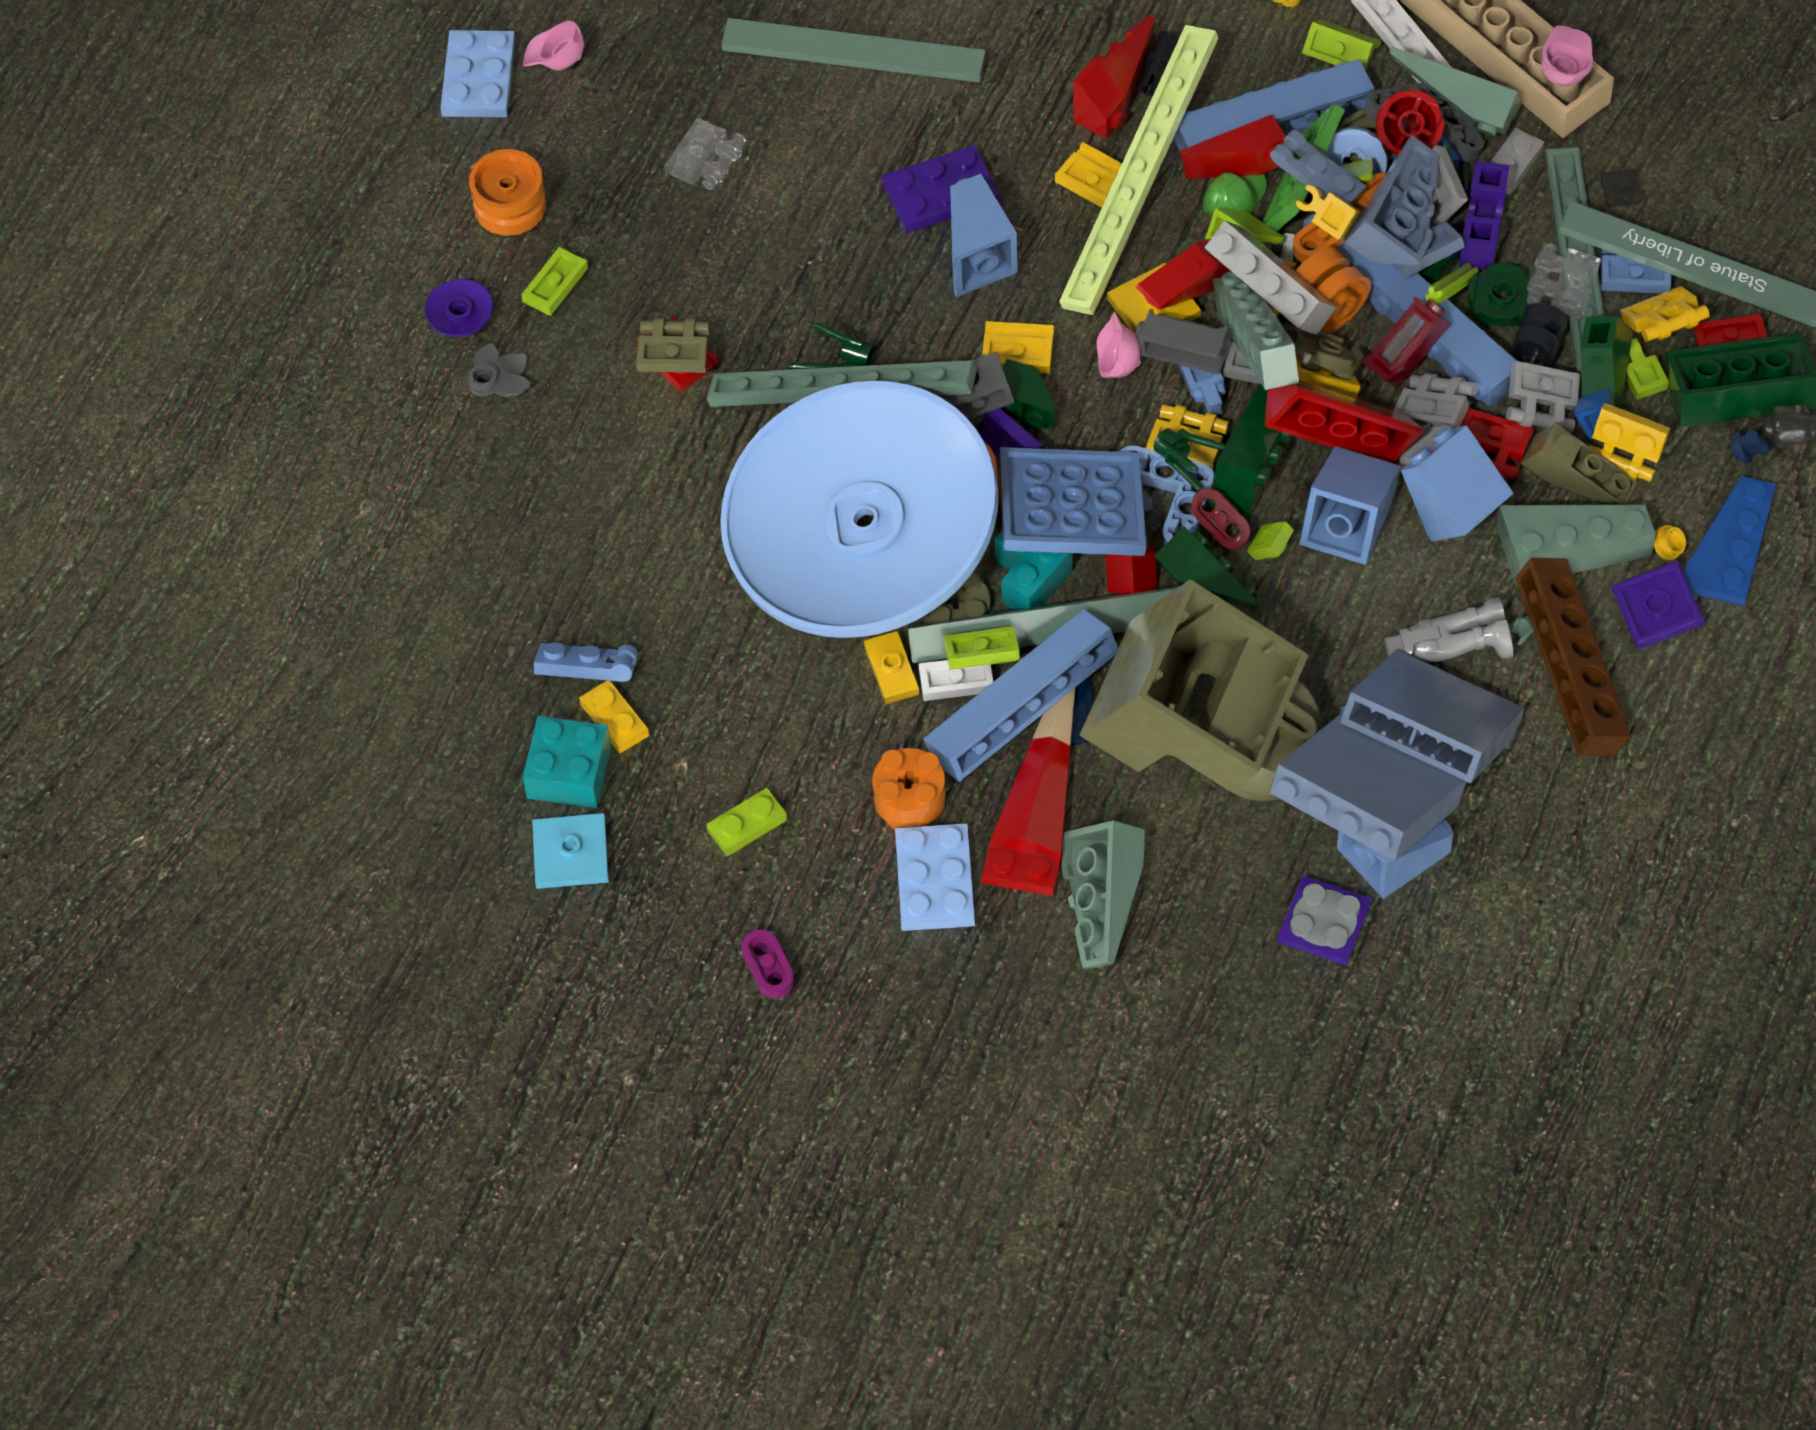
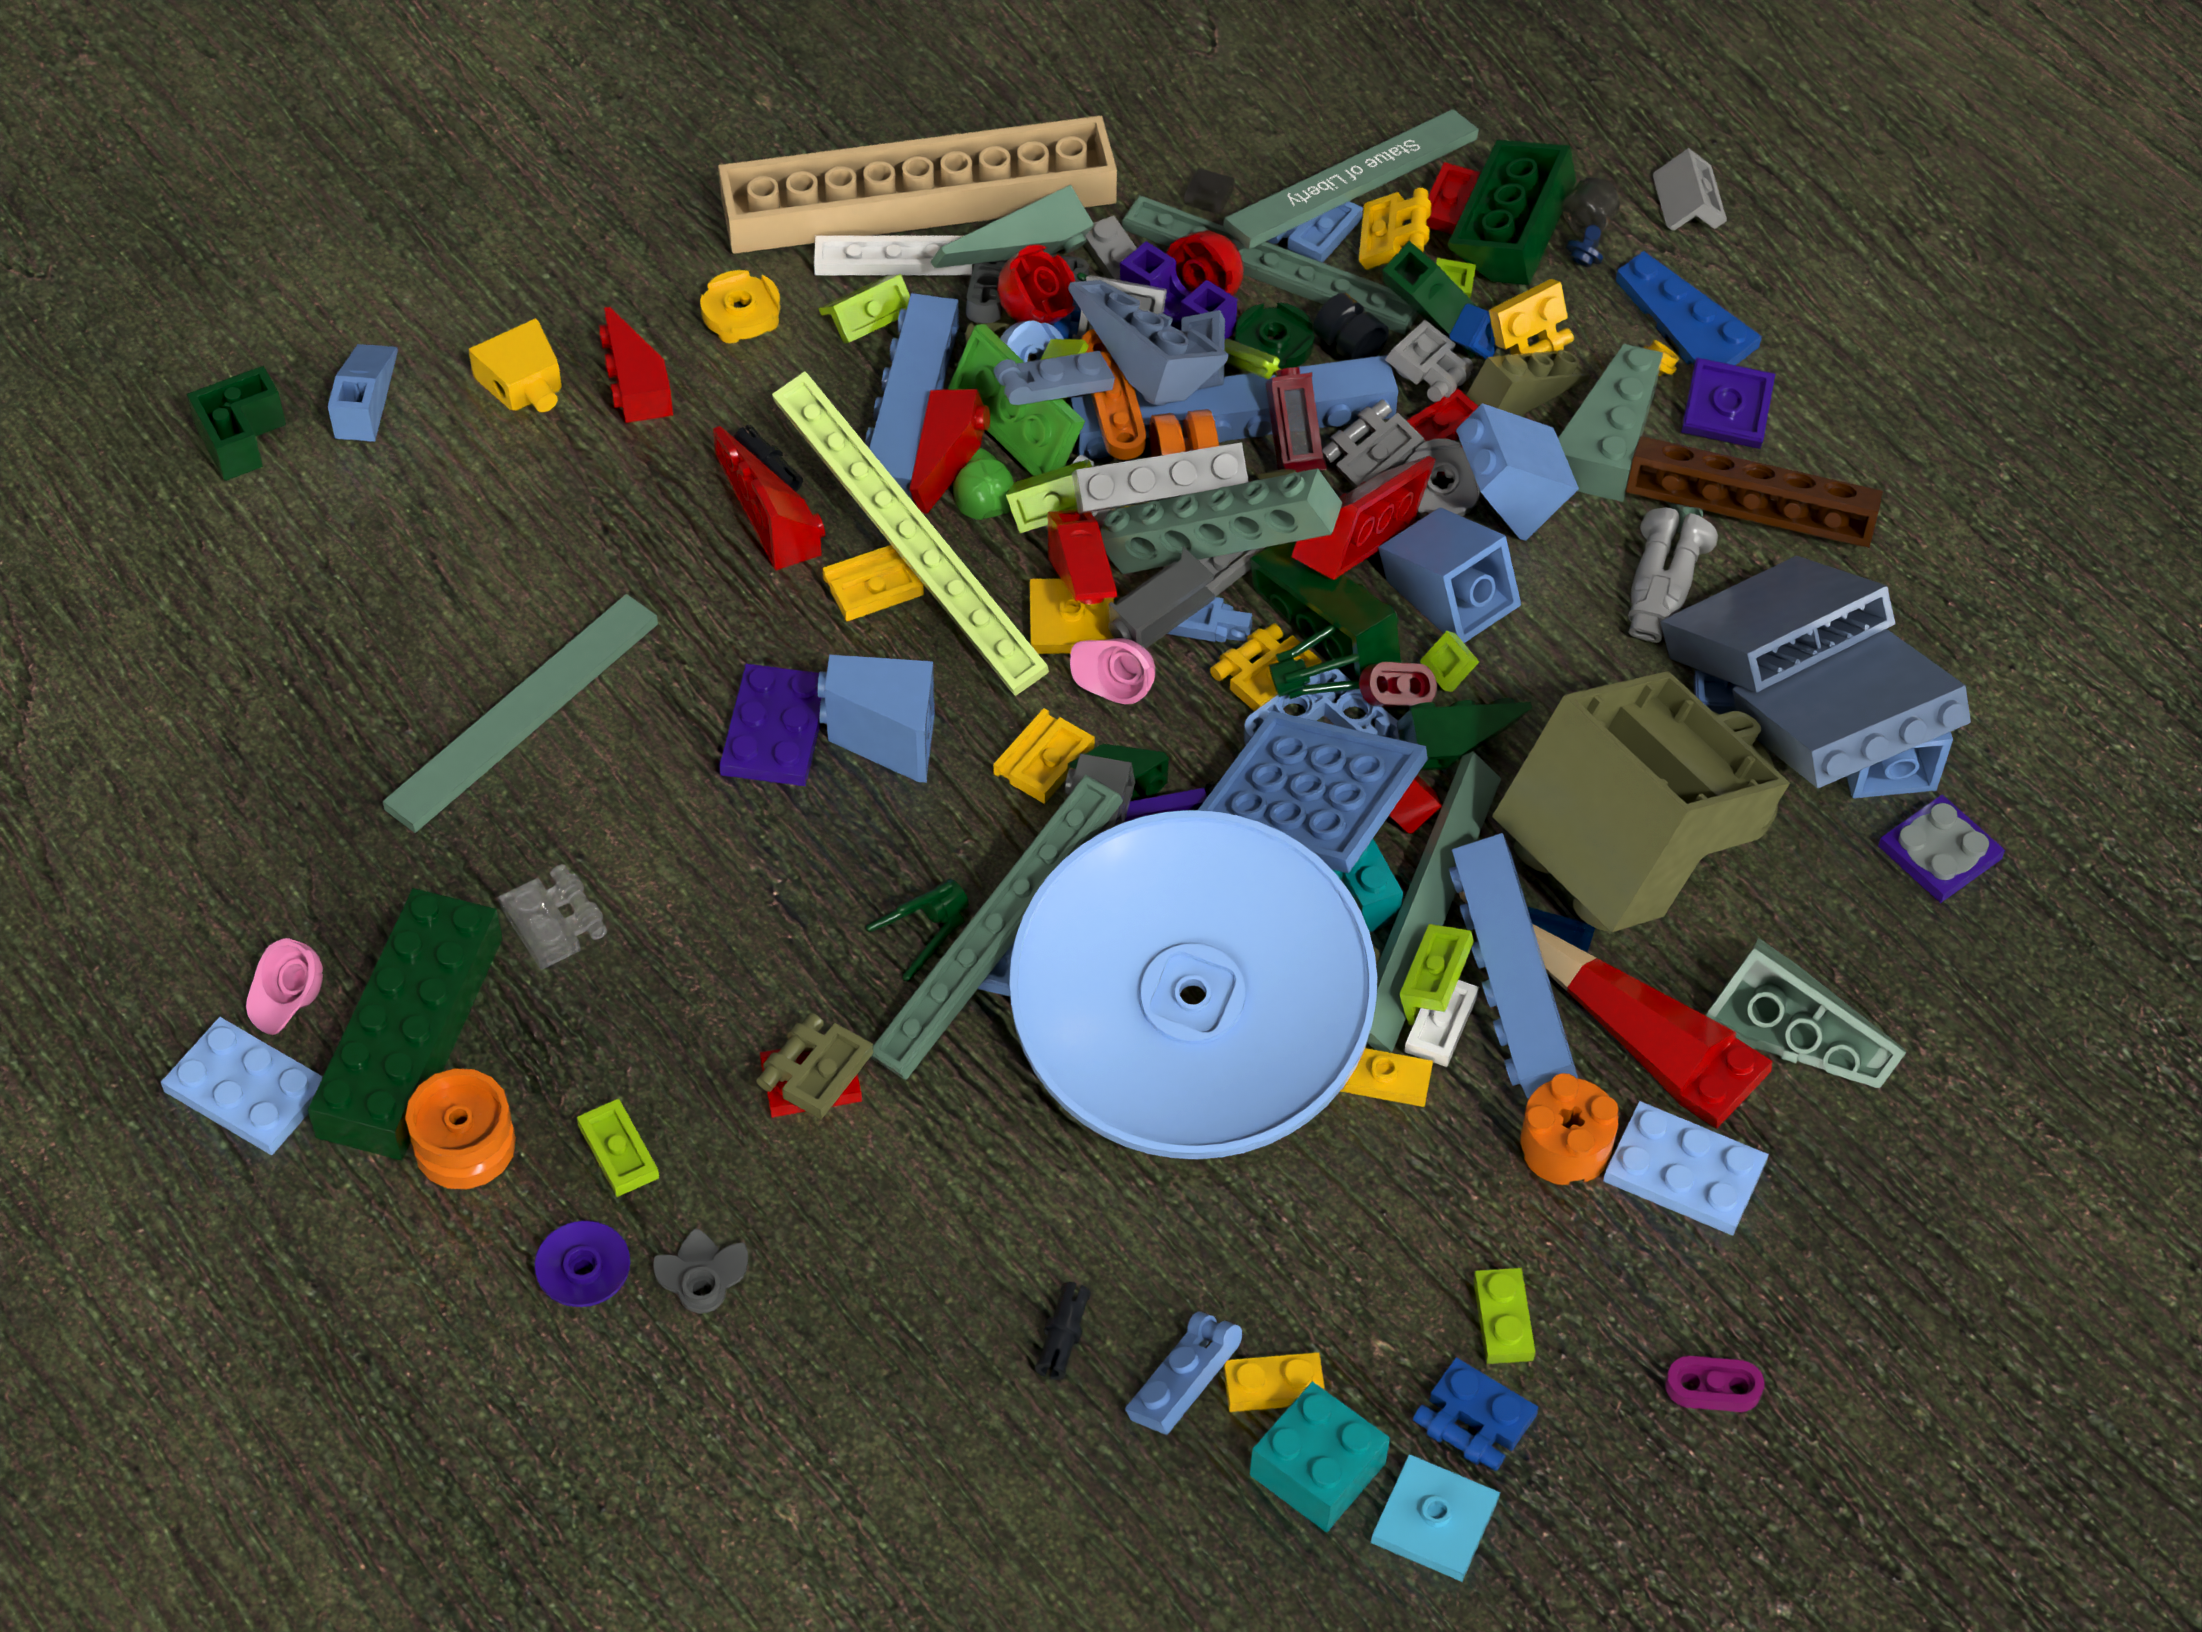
camera: 65 degrees left, 5 degrees down
yellow plate [1296,185,1361,240] -> none
clear plate [1527,243,1601,319] -> none
bright pink piece [1541,25,1593,87] -> none
none -> dark green brick [308,888,503,1161]
none -> black pin [1035,1282,1091,1380]
none -> red cylinder [1166,230,1244,297]
none -> blue plate [1413,1357,1539,1472]

